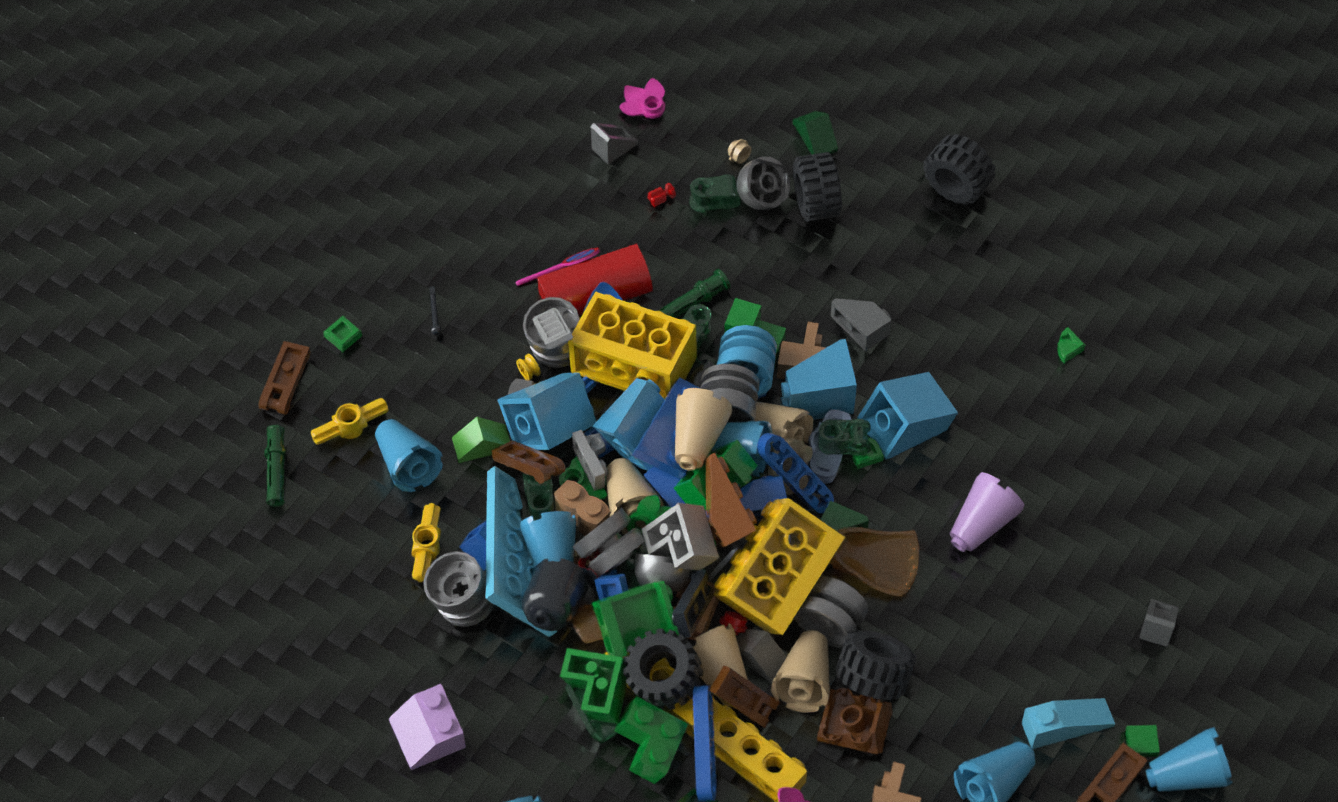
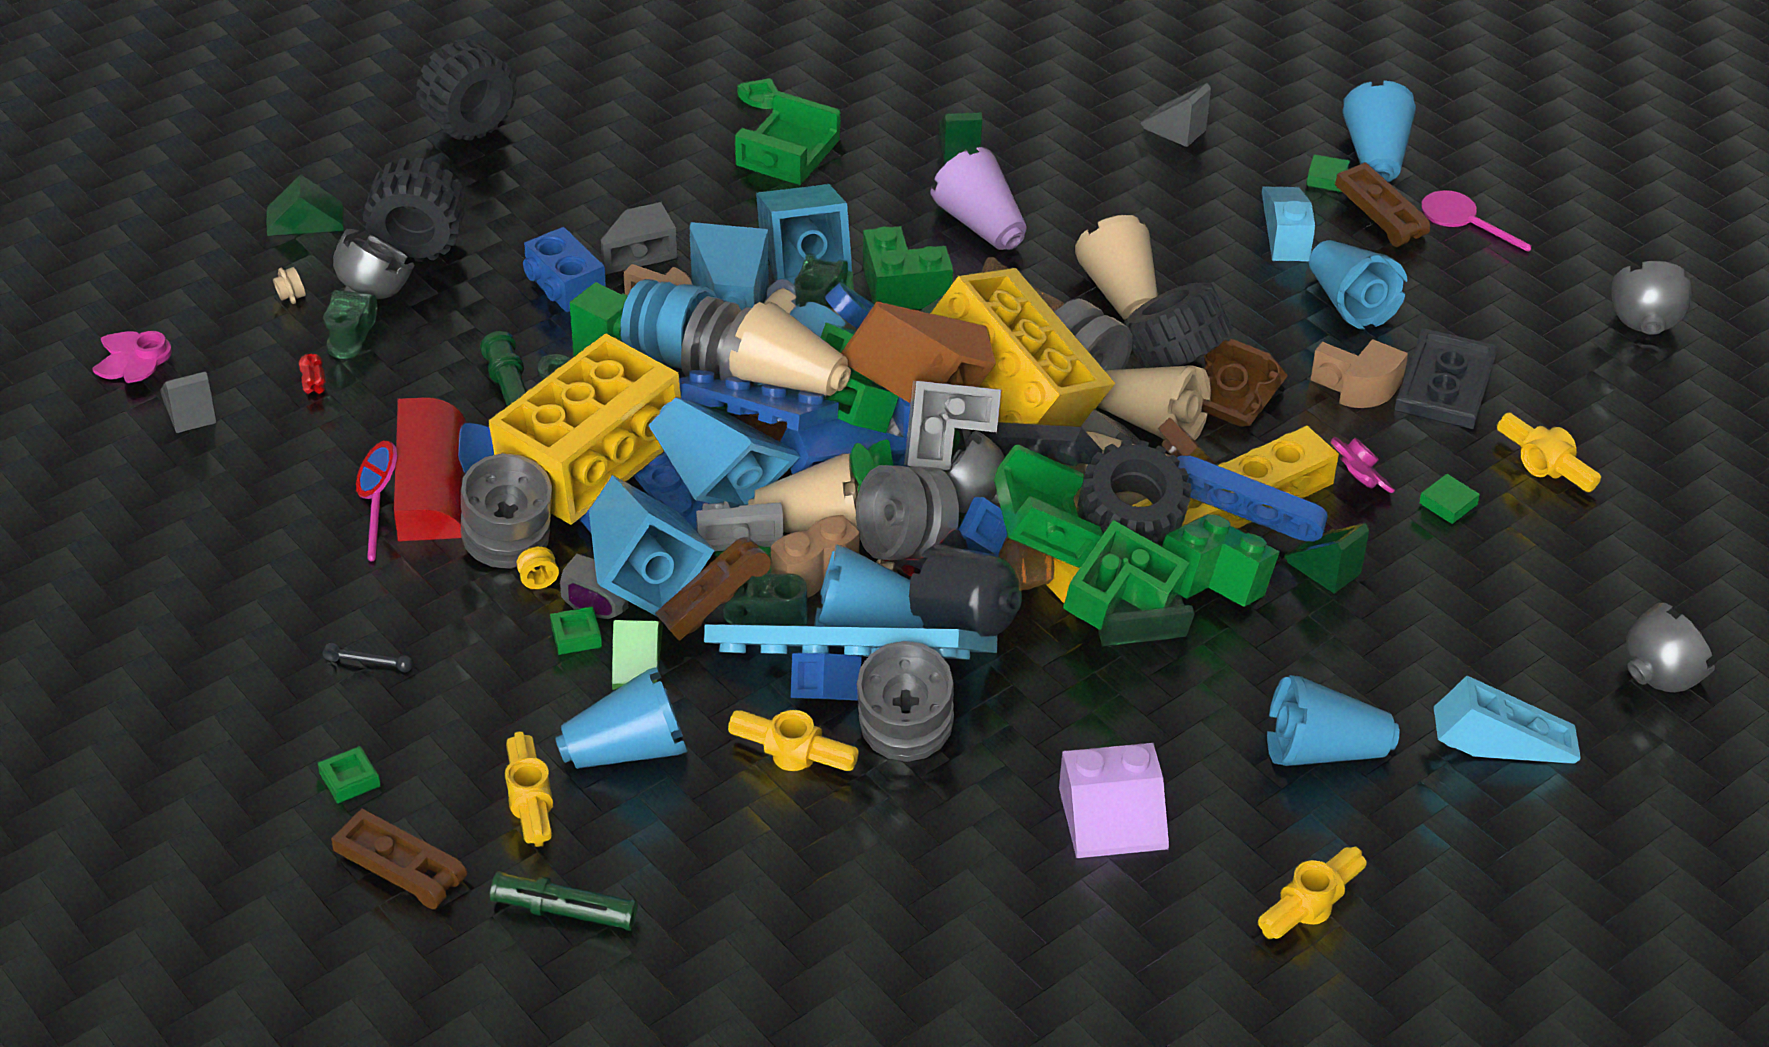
camera: 75 degrees left, 15 degrees down
light grey slope [533,308,573,349] -> none
none -> blue brick [523,227,606,312]
none -> green tile [550,606,602,655]
none -> green panel [735,91,840,185]
none -> green brick [863,226,953,310]
none -> dark green slope [938,112,982,163]
none -> tan cone [1075,215,1158,321]

